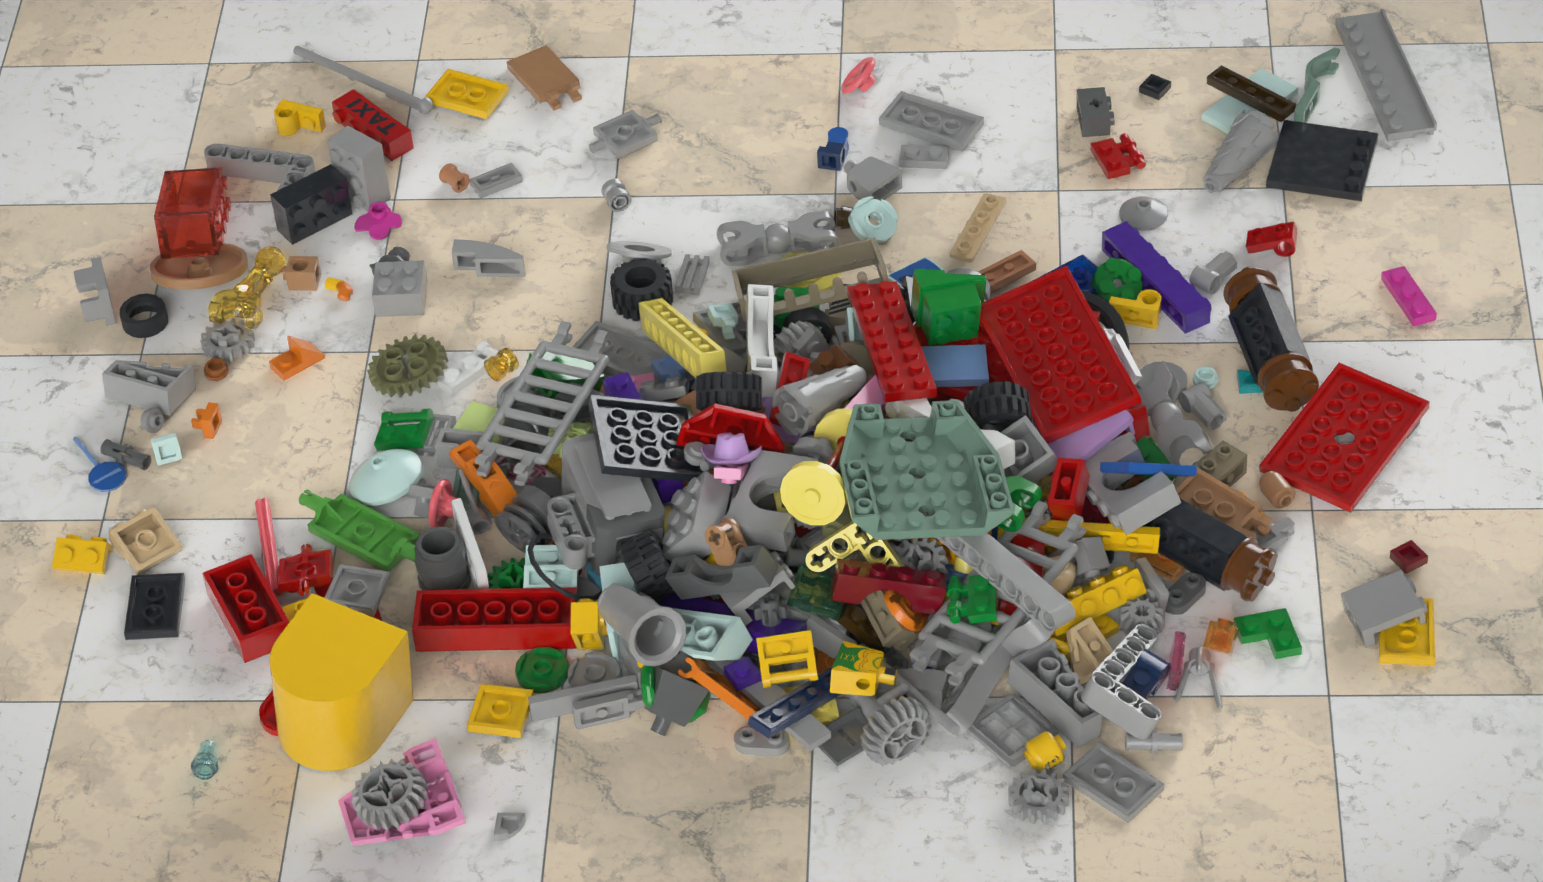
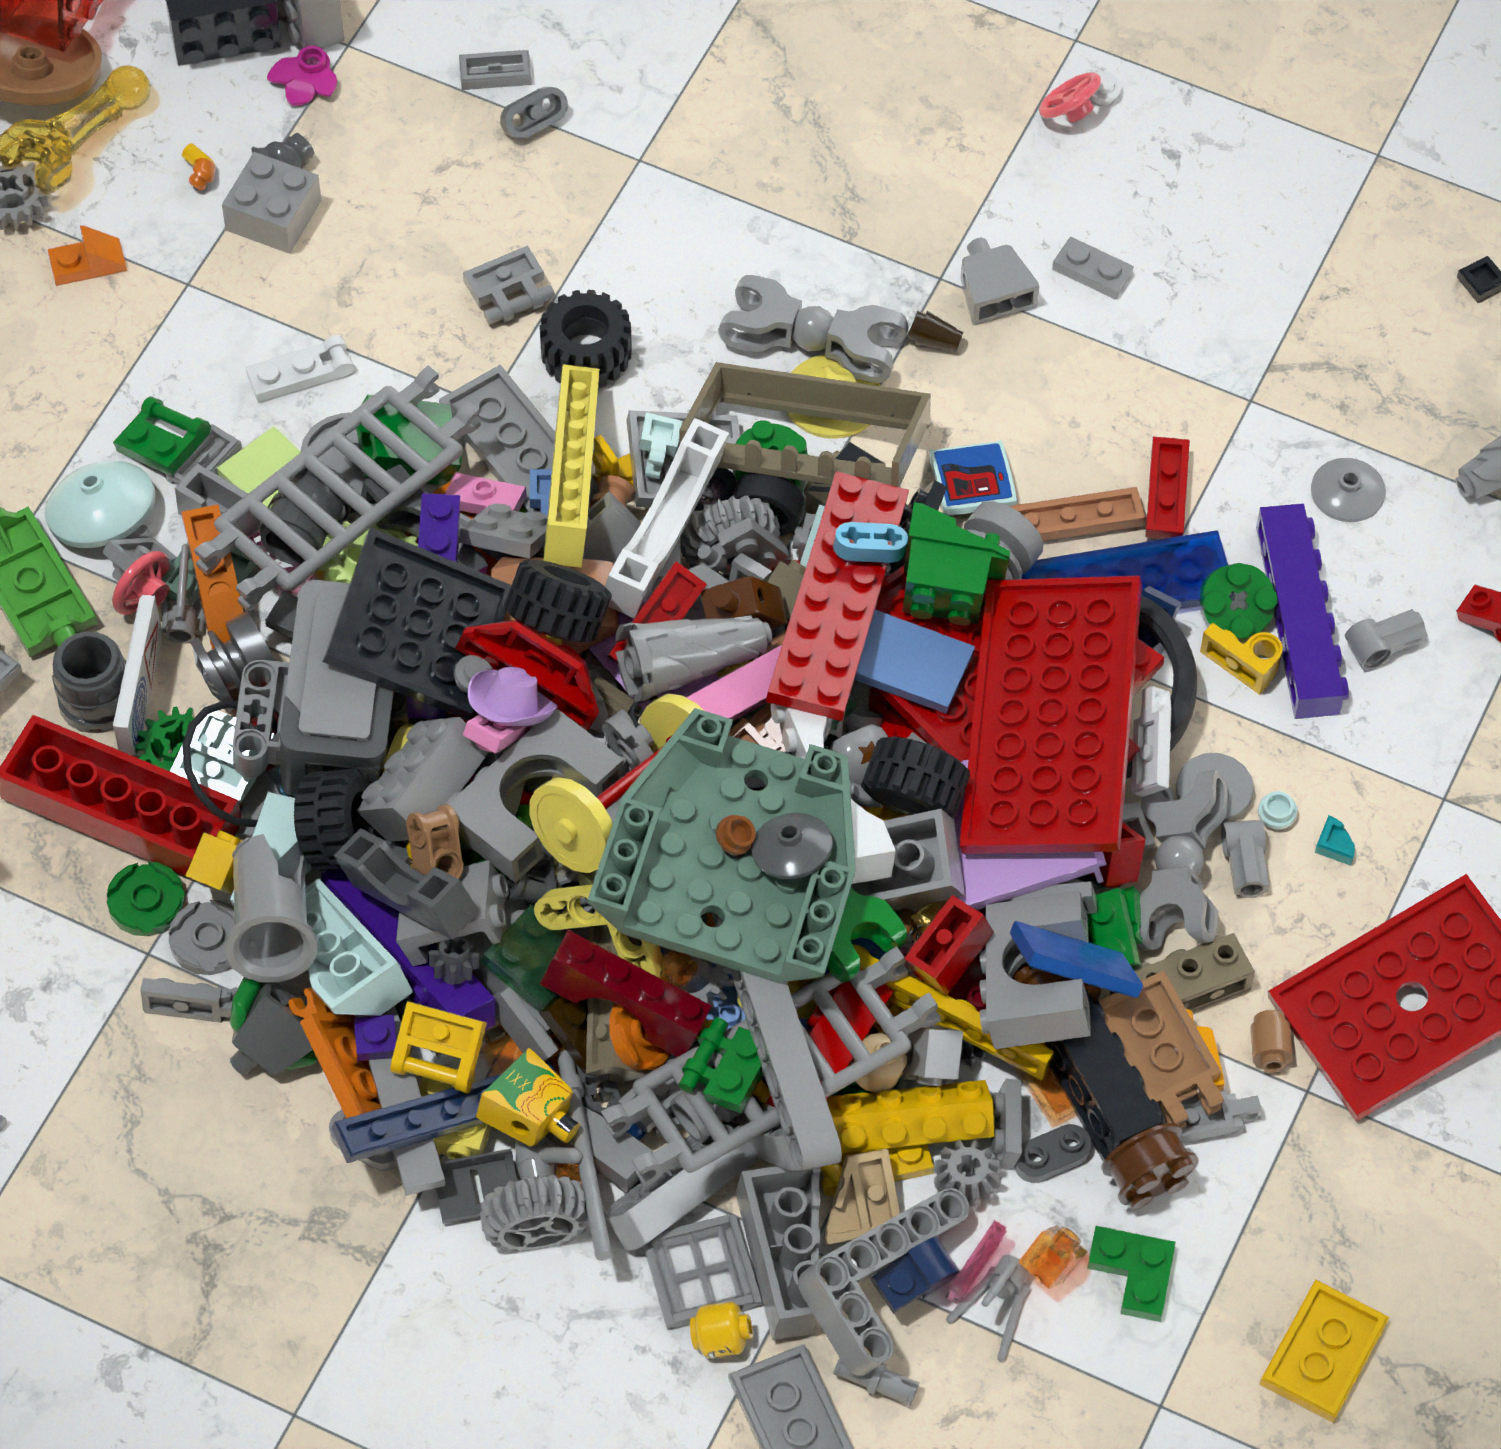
camera: 20 degrees right, 15 degrees up
medium nougat brick [282,256,321,291] -> none
olive gear [367,334,449,398] -> none
nougat bush [439,163,470,193] -> none
light grey slope [452,239,526,277] -> none
yellow plate [467,684,534,738] -> none
clear yellow wheel [484,347,519,382] -> none
light grey tile [528,675,638,722] -> none
light grey plate [589,110,662,159] -> none
light grey wheel [601,179,631,212] -> none
light grey hat [607,241,672,263] -> none
light grey tile [675,254,710,295] -> none
dark blue leg [817,127,849,171] -> none
light aqua plate [848,196,898,244] -> none
light grey plate [879,91,984,152] -> none
tan bracket [950,193,1006,263] -> none
light grey gear [1008,769,1069,824] -> none
dark grey brick [1076,87,1115,137] -> none
red plate [1090,133,1146,179] -> none
brick [1223,267,1319,412] -> none
light grey panel [1341,570,1428,648] -> none
dark red plate [1390,540,1428,574] -> none
none -> light grey plate [463,245,555,325]
none -> plate [500,87,568,138]
none -> clear orange plate [660,951,698,988]
none -> dark orange plate [716,815,756,855]
none -> dark grey dish [751,813,833,879]
none -> medium azure beam [833,522,908,563]
none -> red plate [1145,436,1190,541]

